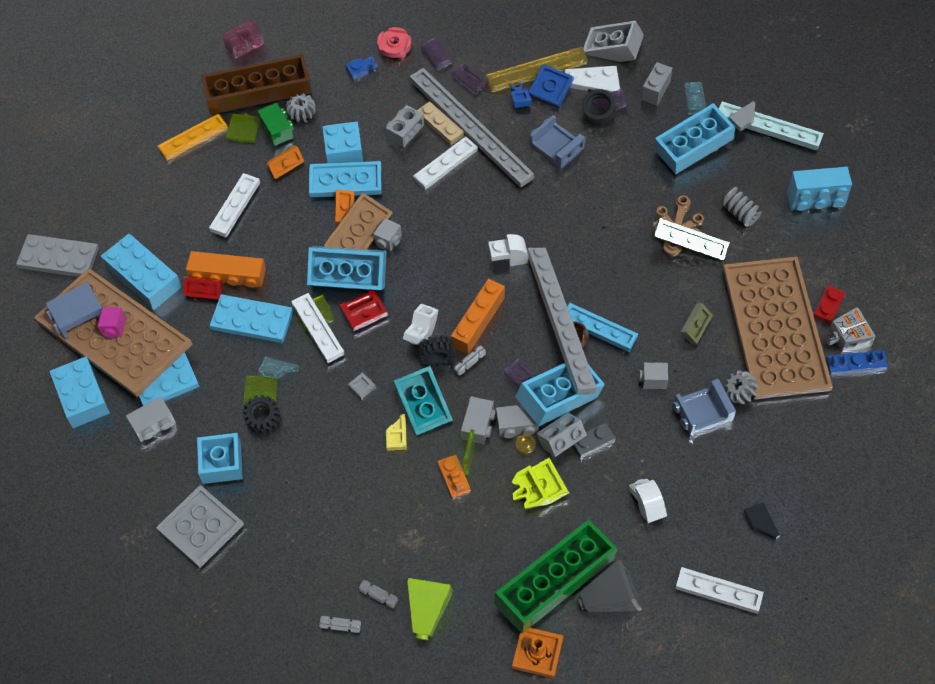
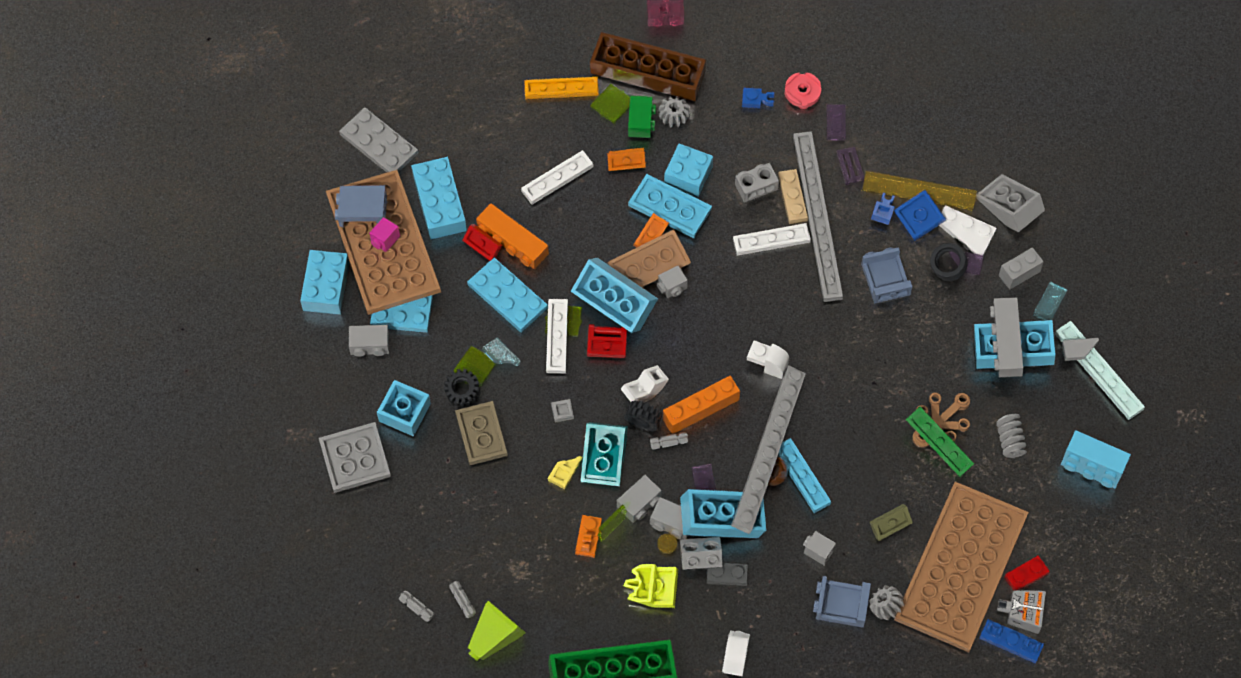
camera: 30 degrees right, 5 degrees up
none -> dark tan plate [455,401,508,465]
none -> light grey brick [990,298,1023,377]

